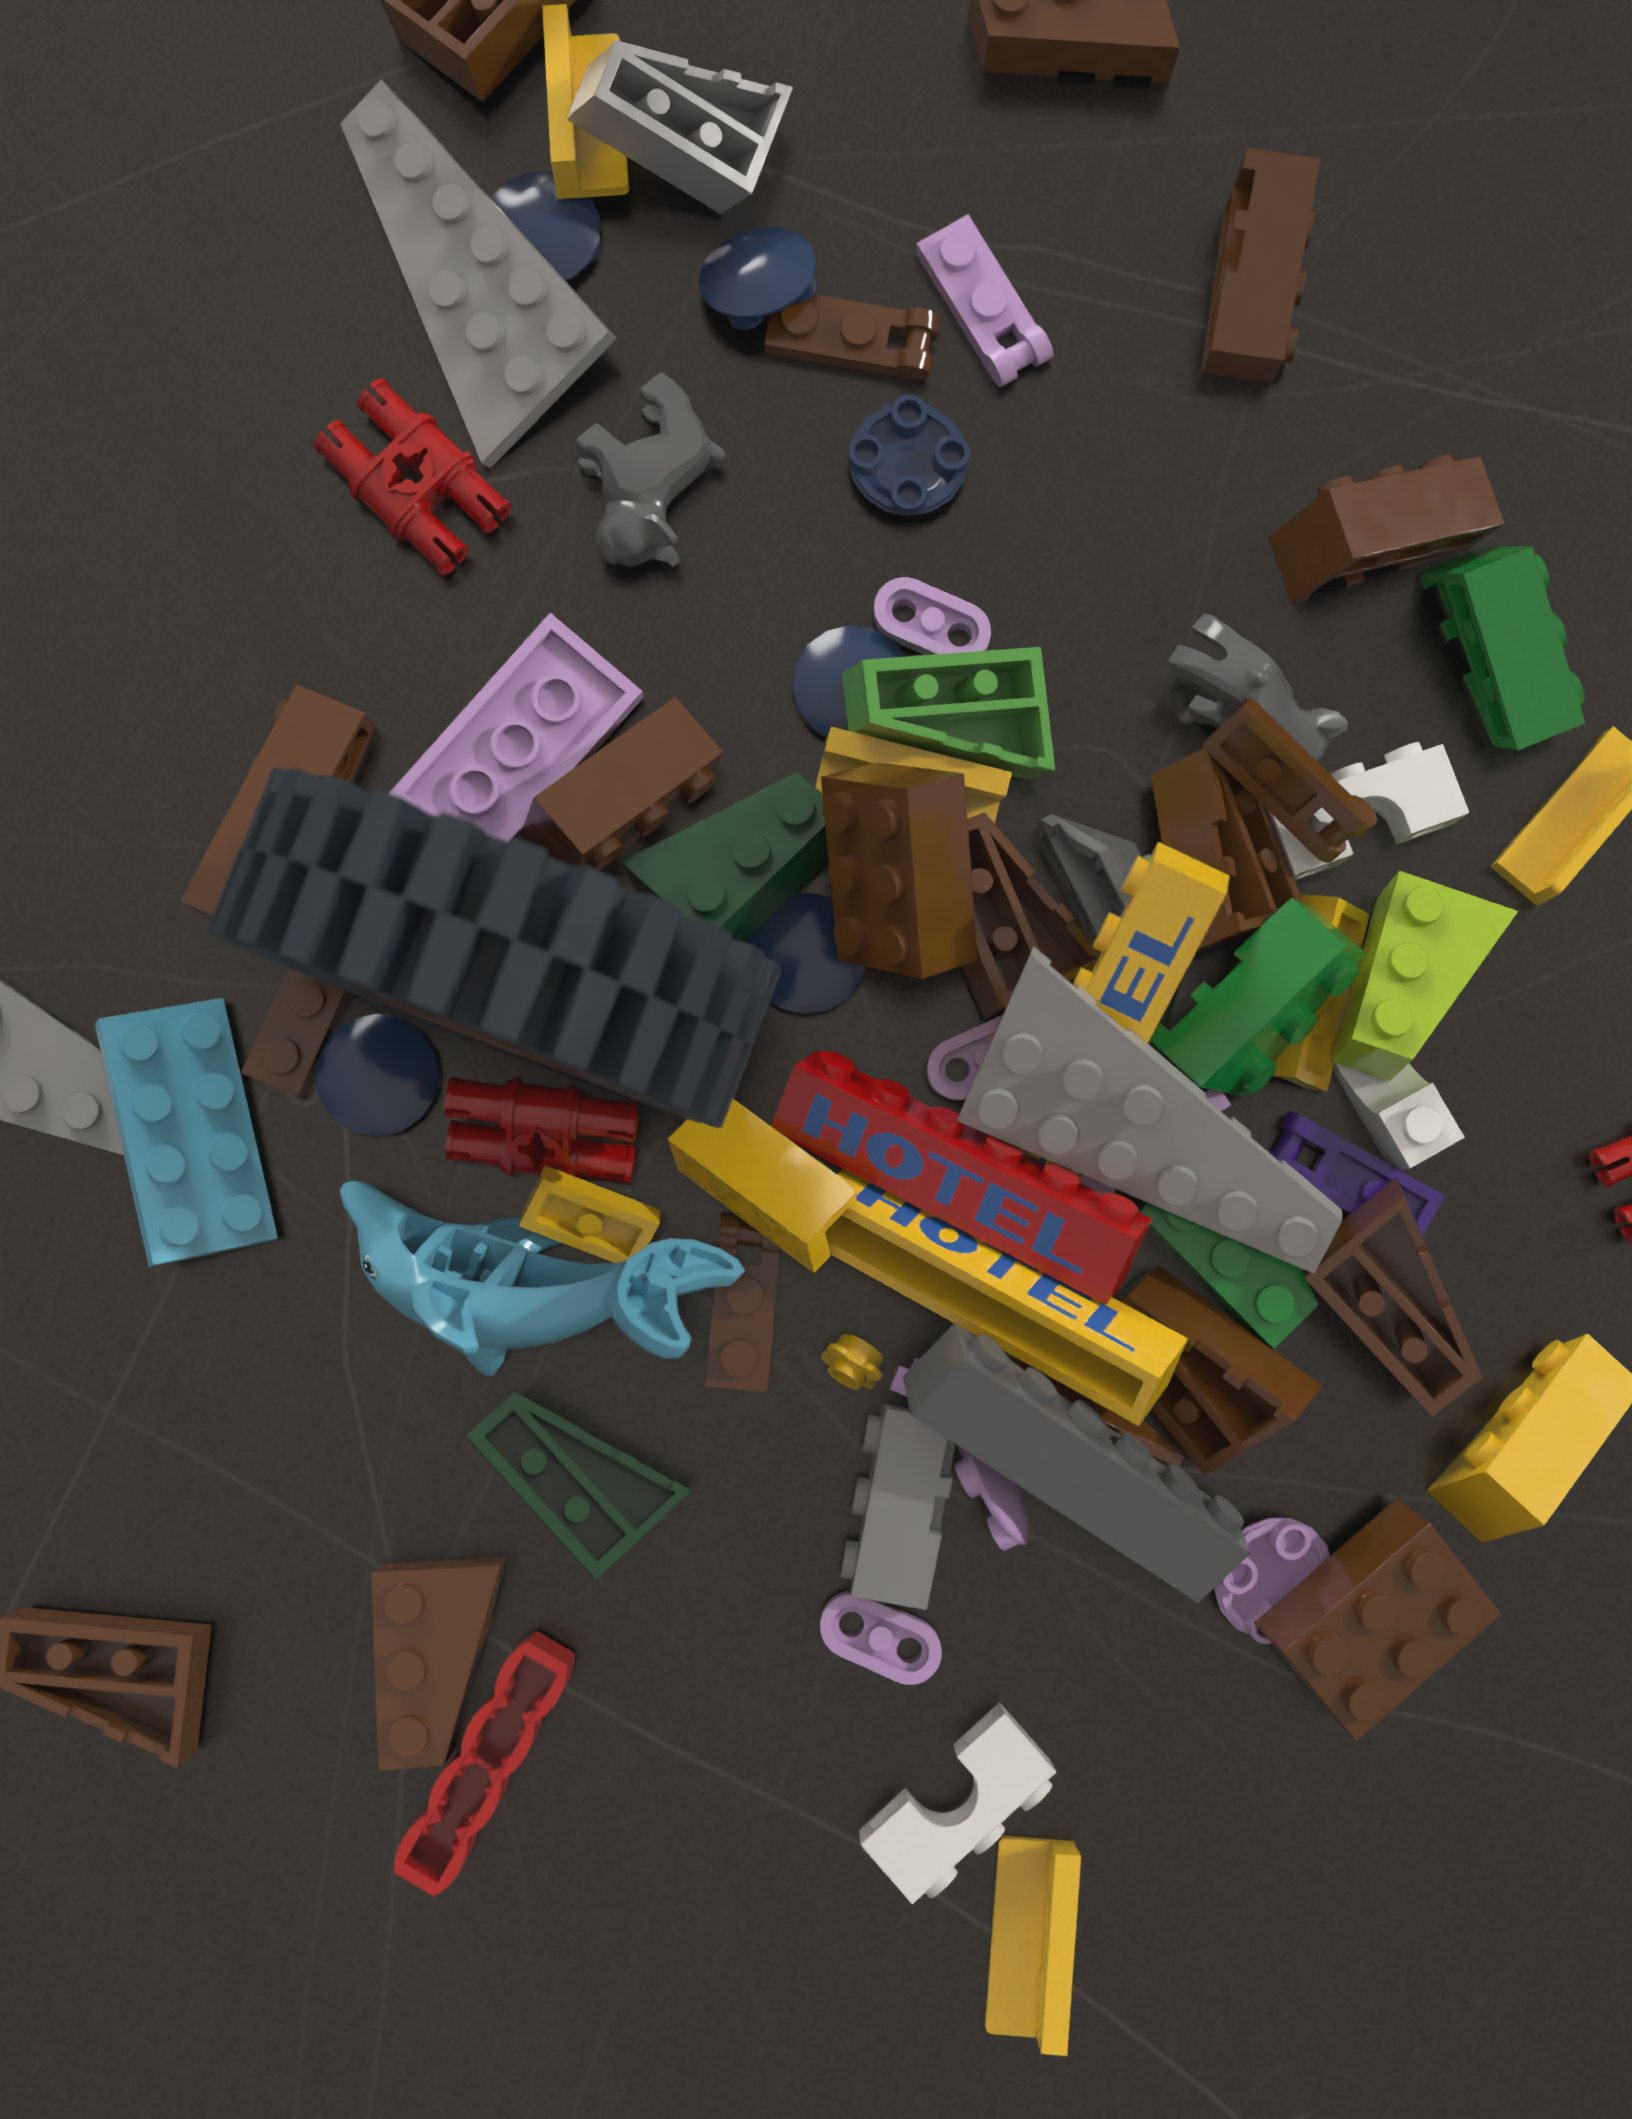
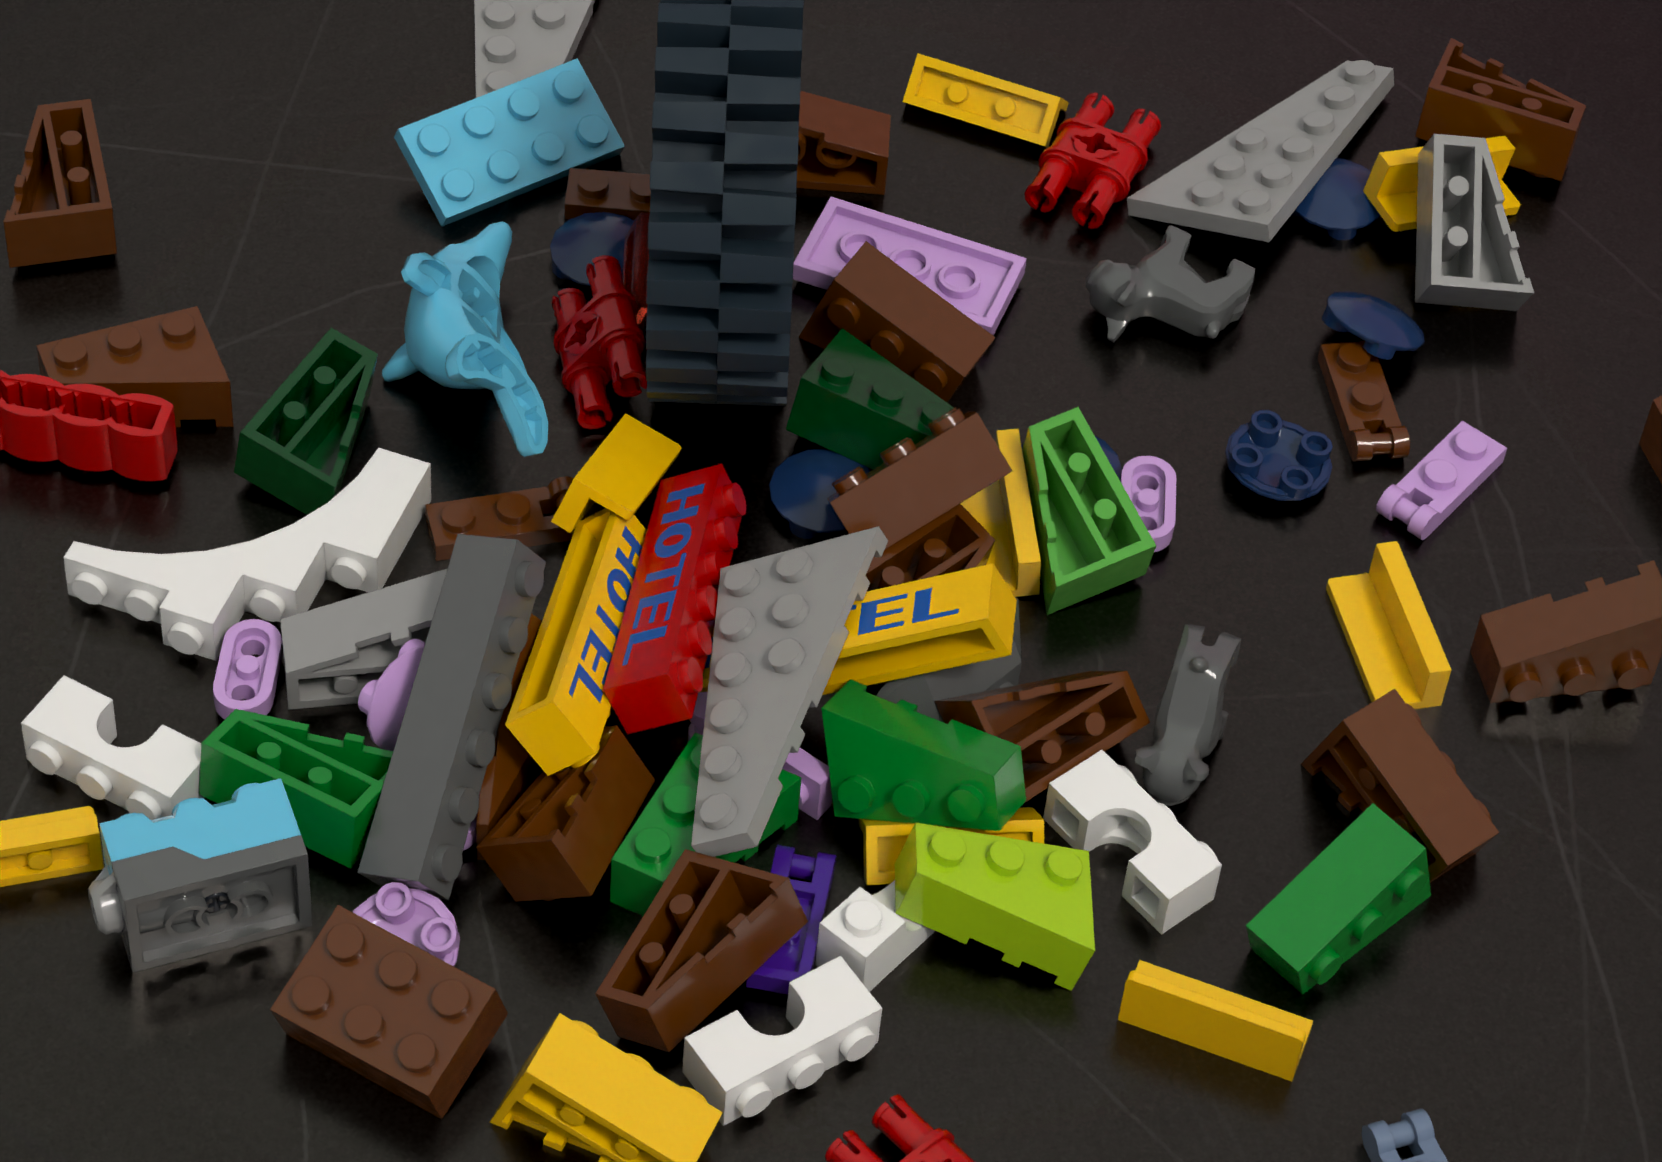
camera: 70 degrees right, 35 degrees down
yellow plate [519,1165,661,1263] -> none
reddish brown plate [1202,697,1377,863] -> none
none -> white arch [63,448,431,661]
none -> dark grey piece [88,778,312,973]
none -> green wedge [199,709,393,869]
none -> clear red tile [622,212,650,330]
none -> white arch [682,956,882,1126]
none -> yellow panel [902,53,1069,148]
none -> yellow panel [1326,541,1451,709]

